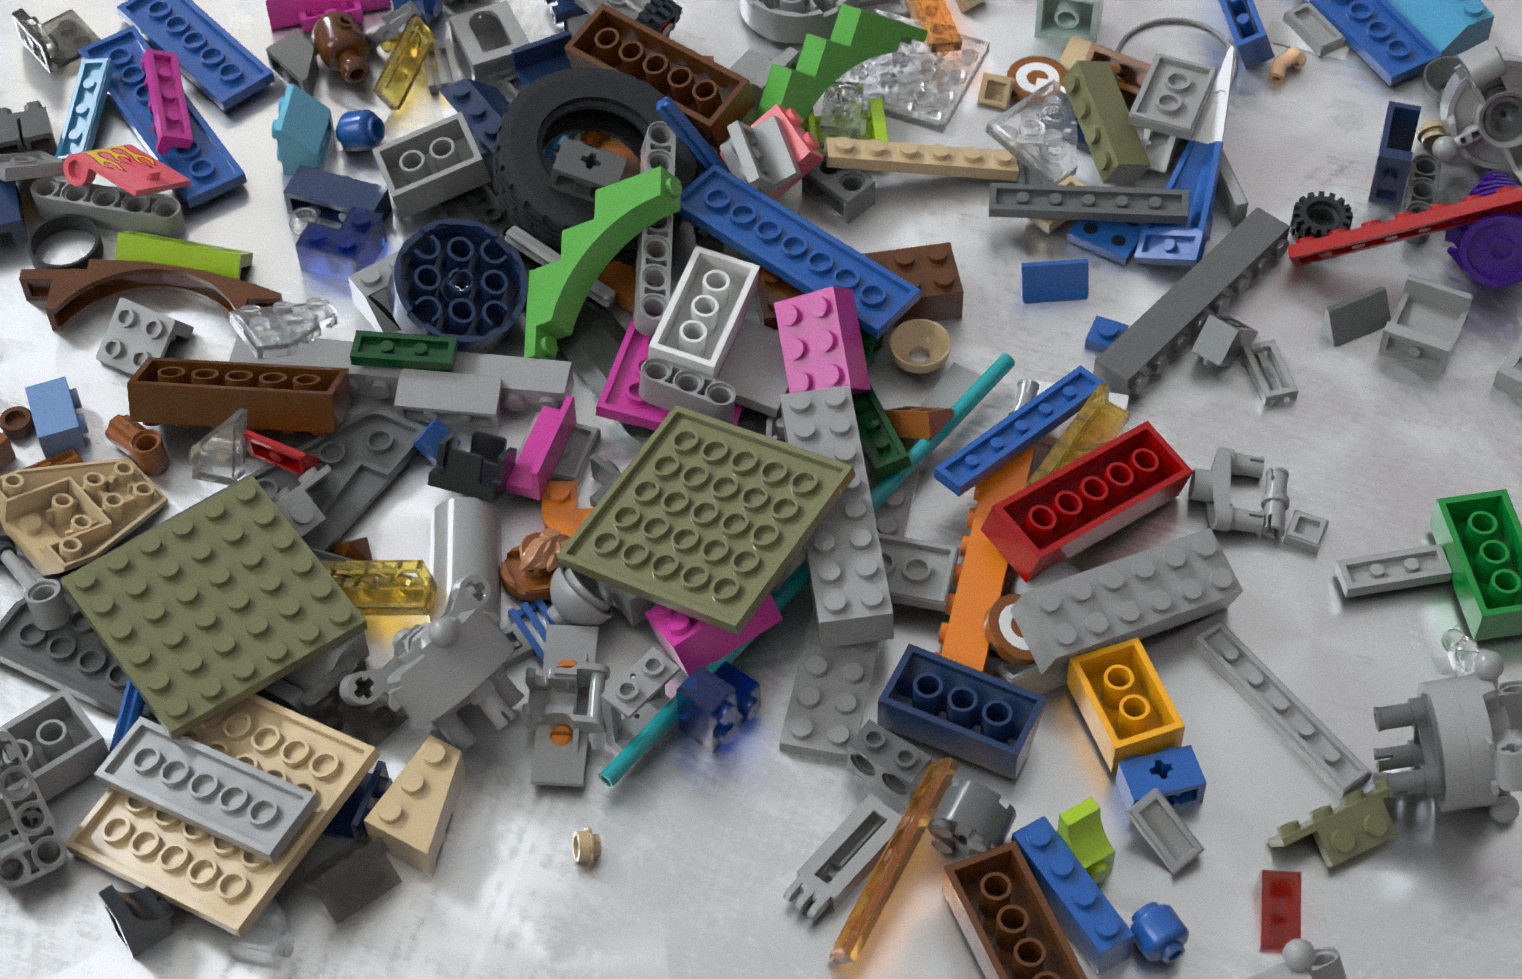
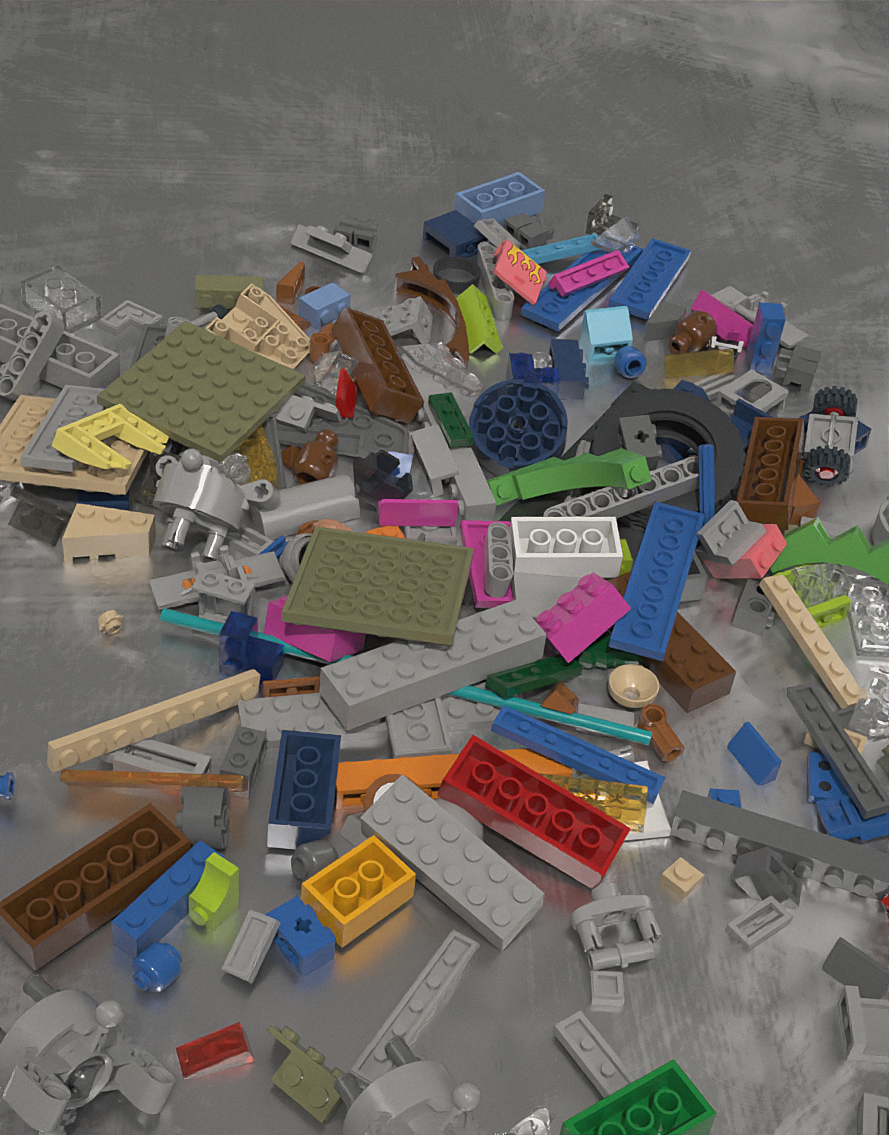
camera: 60 degrees right, 10 degrees down
light grey brick [372,112,492,219] -> none
none -> tan plate [47,669,260,773]
none -> light yellow wedge [52,404,169,469]
none -> clear animal [217,453,251,484]
none -> dark orange slope [261,676,320,698]
none -> dark grey head [291,839,339,882]
none -> reddish brown piece [292,429,339,485]
none -> clear slope [590,217,640,253]
none -> dark orange piece [636,703,685,763]
none -> tan plate [660,857,704,900]

